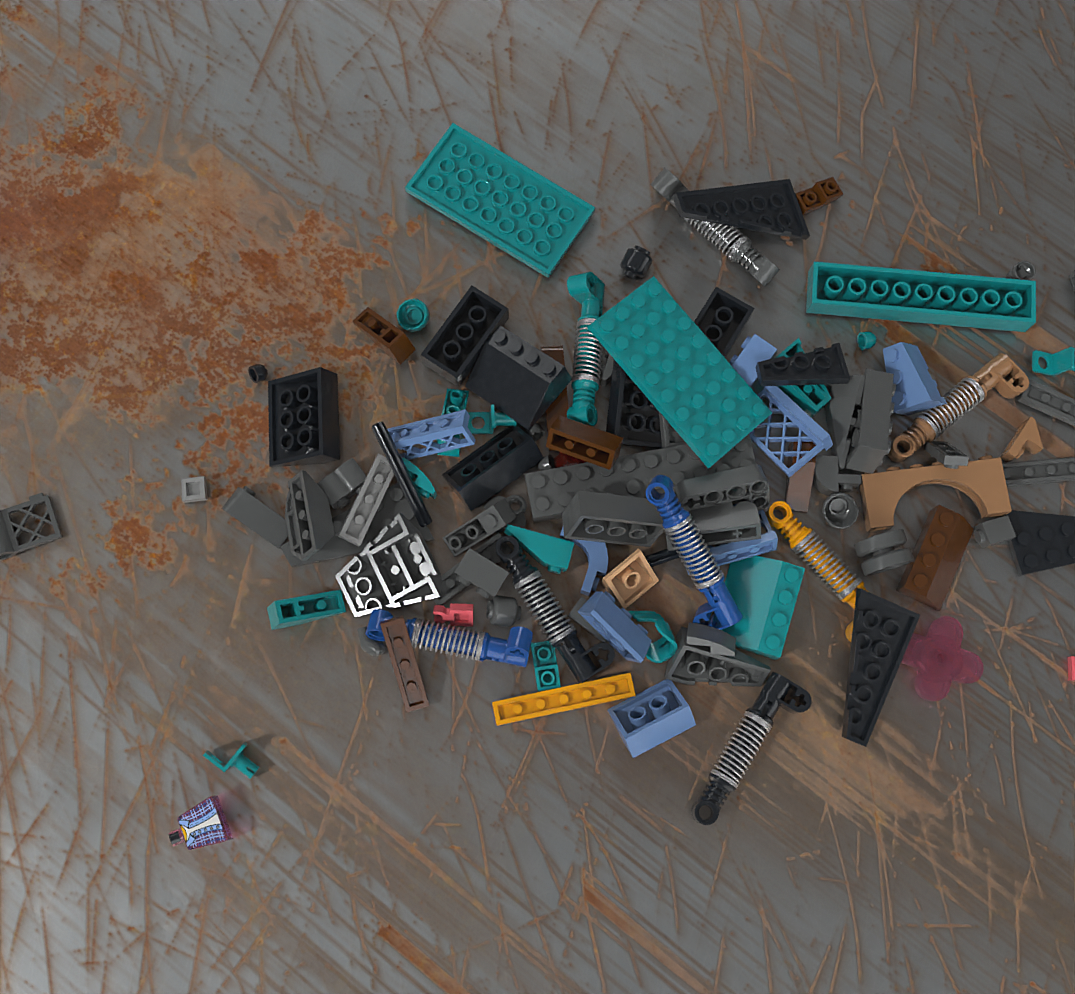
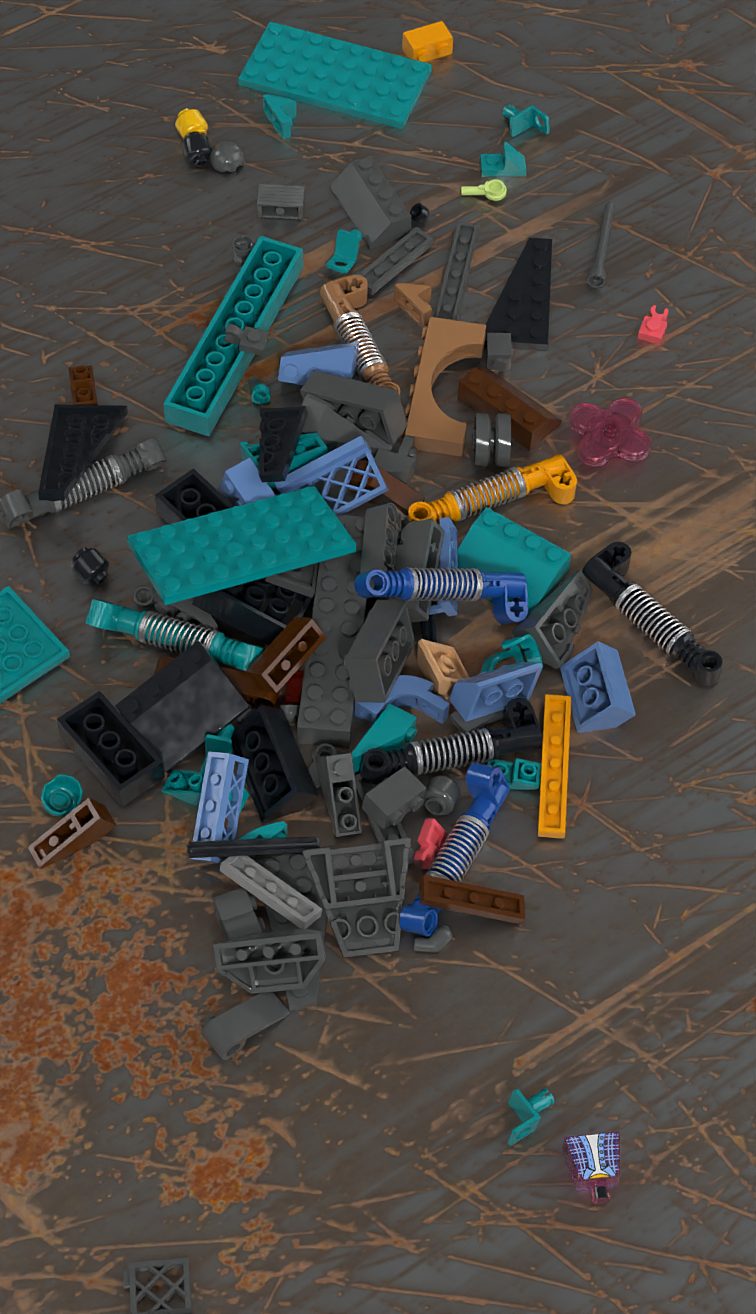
camera: 75 degrees left, 20 degrees down
light grey plate [181,476,208,503] -> none
black hinge [248,364,268,383] -> none
teal slope [267,590,346,630] -> none
black slope [268,367,340,467] -> none
dark grey slope [687,623,736,656] -> none
dark grey hair [822,492,859,529] -> none
black wing [842,588,920,747] -> none
dark grey plate [924,441,969,469] -> none
none -> dark grey plate [224,324,269,356]

